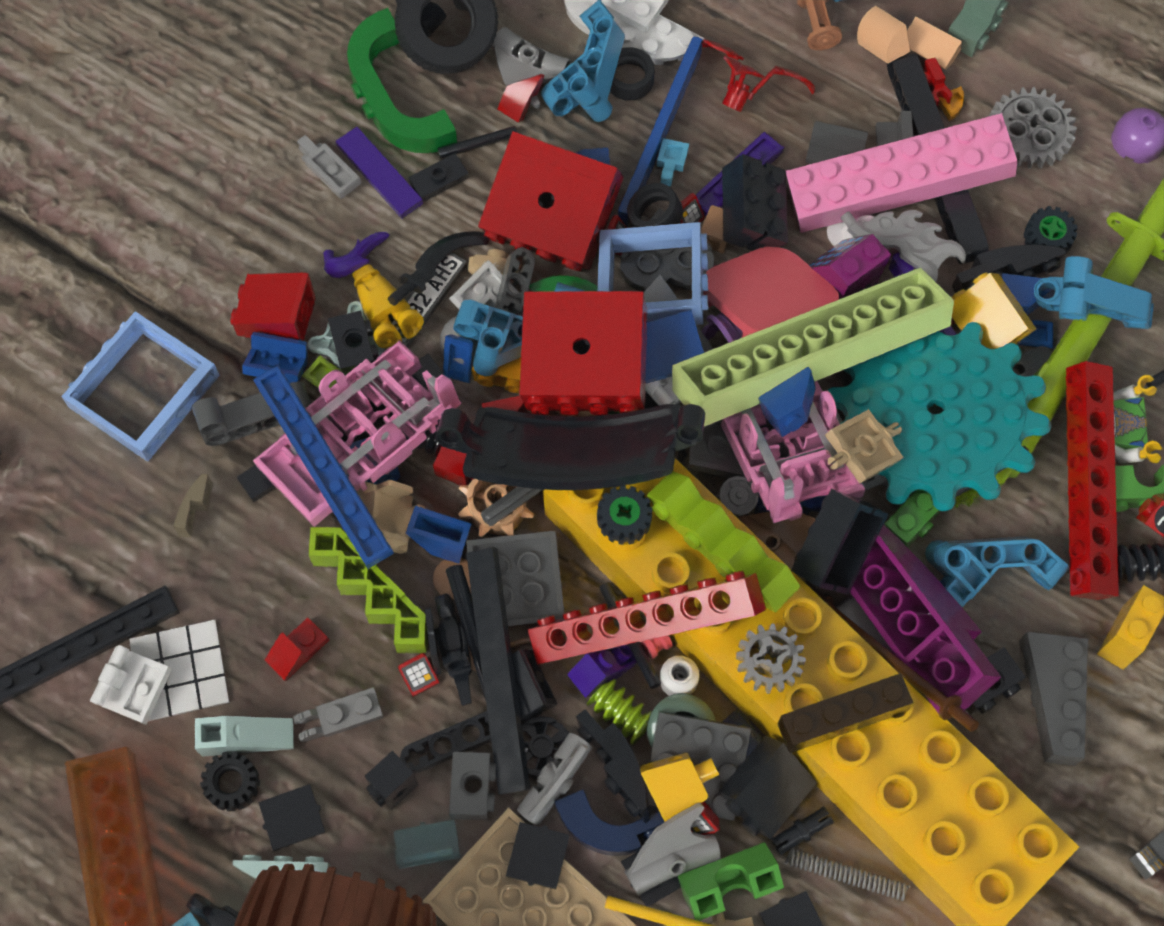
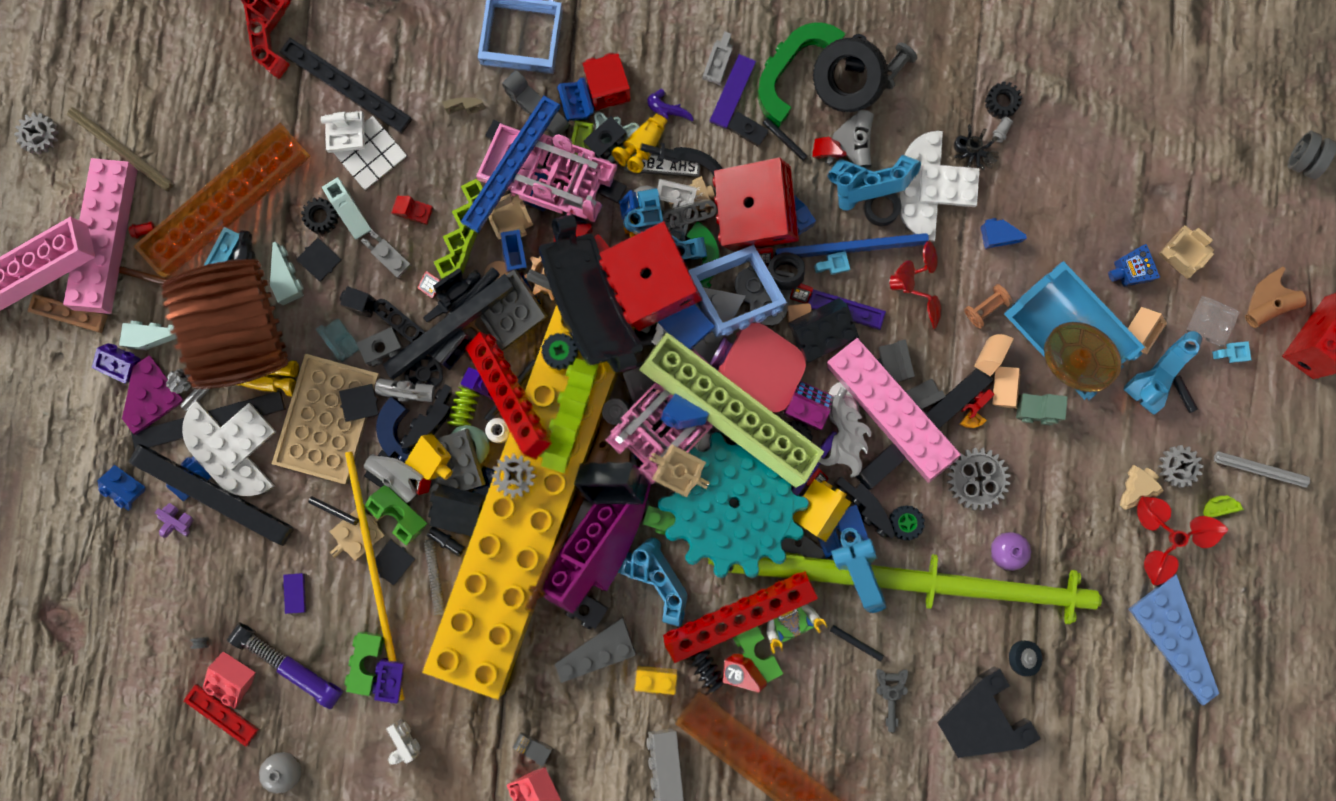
camera: 65 degrees right, 15 degrees up
dark brown brick [777,673,914,754] -> none

